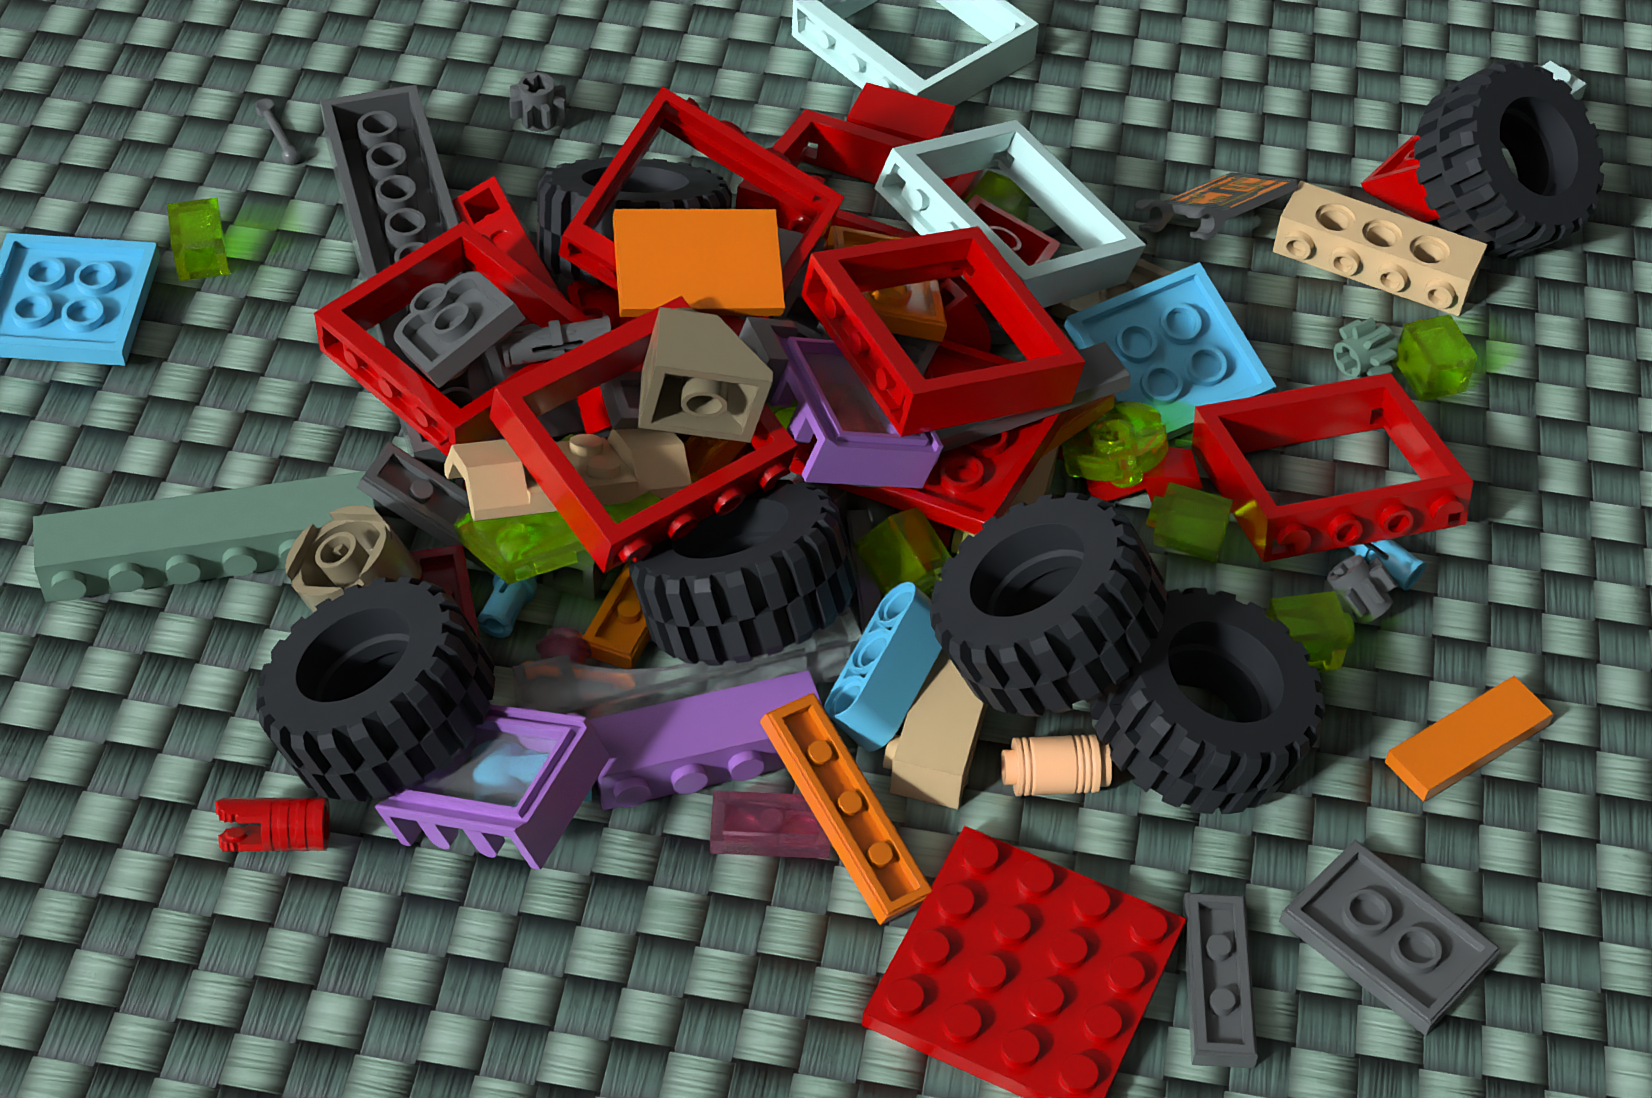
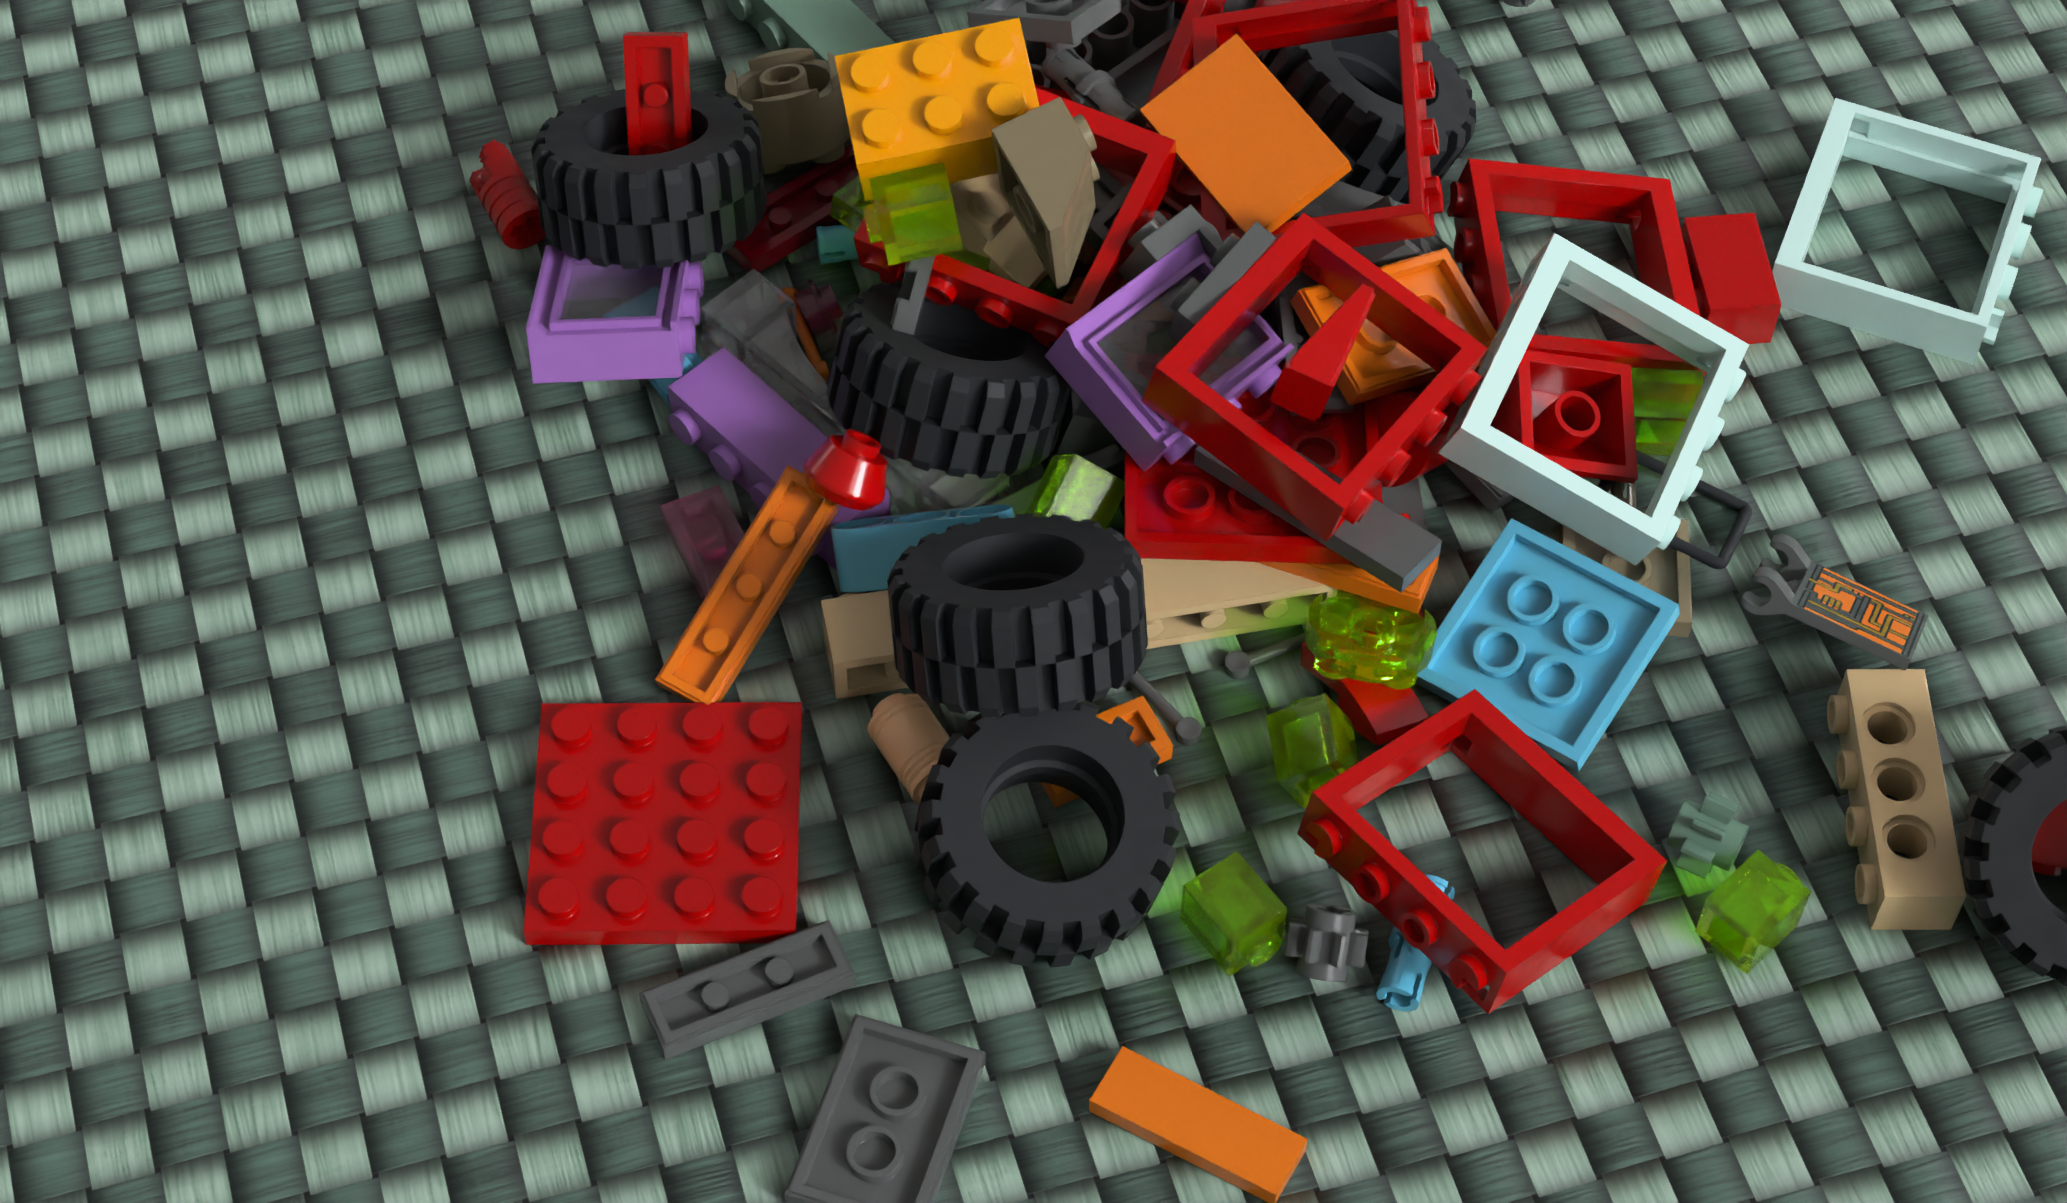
camera: 65 degrees right, 5 degrees up
none -> red plate [623,32,692,156]
none -> red cone [803,429,887,511]
none -> light orange brick [834,18,1039,201]
none -> clear neon green brick [862,162,963,266]
none -> dark grey tile [890,249,936,335]
none -> dark grey plate [1168,222,1276,343]
none -> red slope [1270,284,1376,422]

